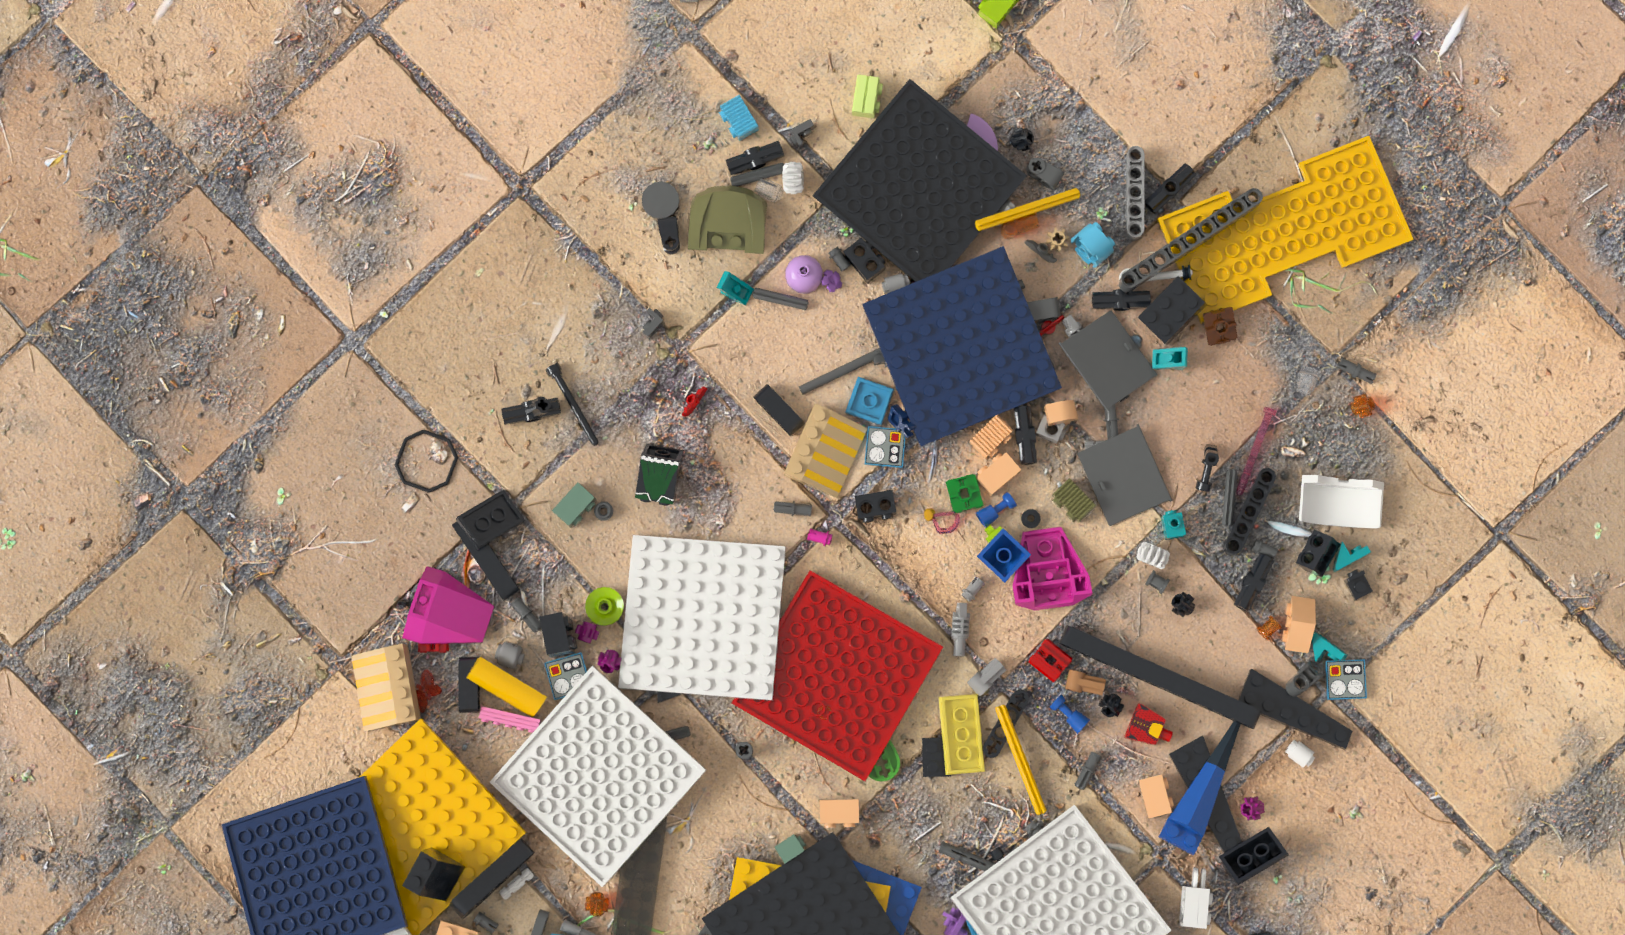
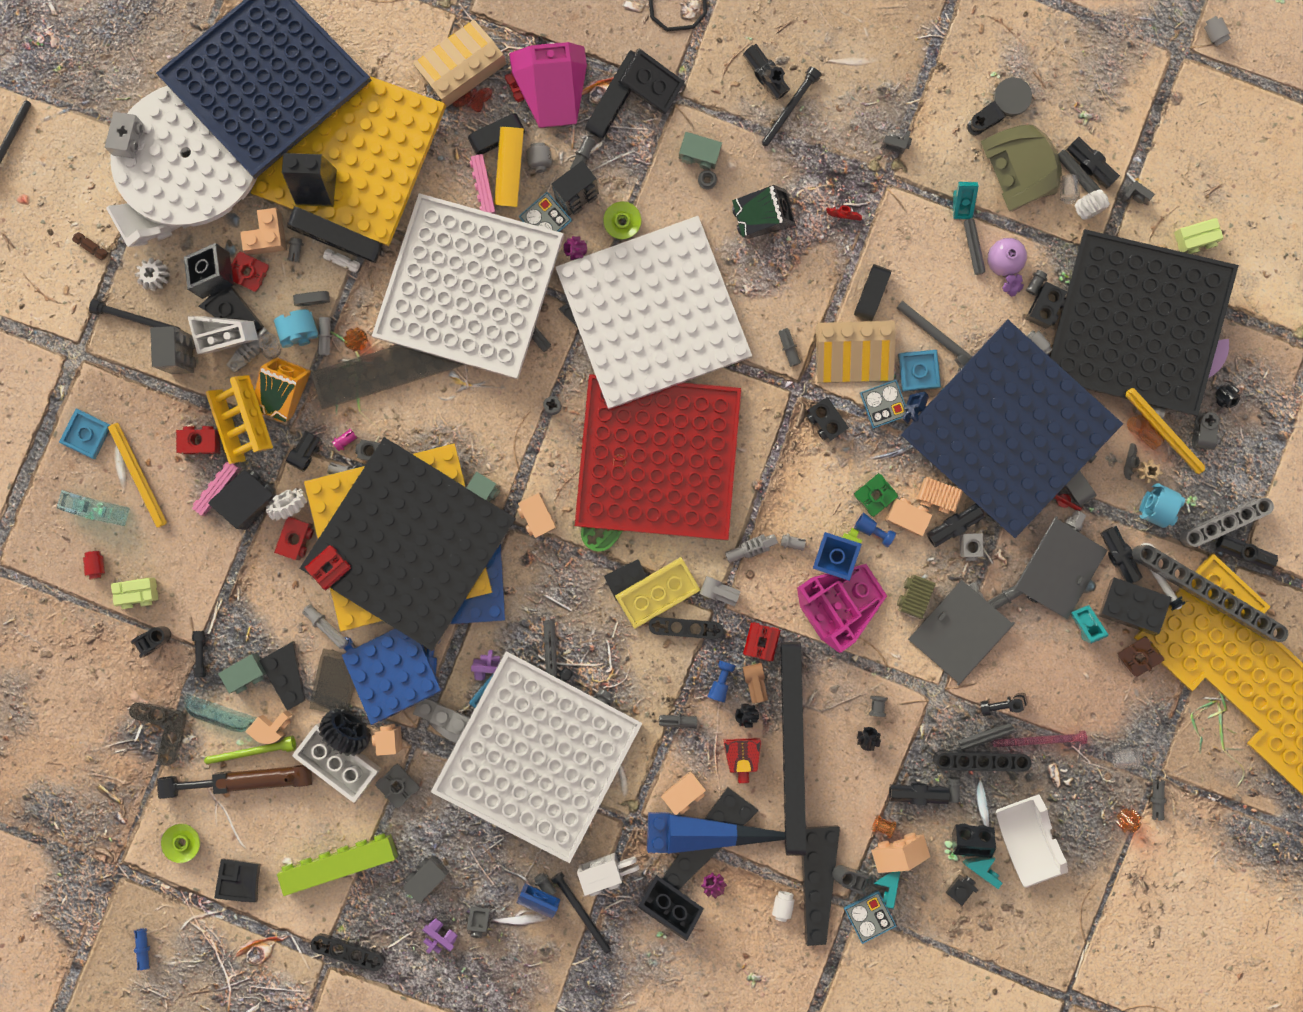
camera: 60 degrees right, 5 degrees up
magenta gear [575,621,599,644] -> none
medium azure brick [719,95,759,141] -> none
dark pink pin [807,528,833,546] -> none
clear pink piece [924,508,960,534] -> none
yellow axle [995,705,1046,815] -> none
black plate [1021,509,1041,528] -> none
light nougat brick [1044,400,1079,426] -> none
white gear [1136,542,1170,569] -> none
teal brick [1161,510,1186,540] -> none

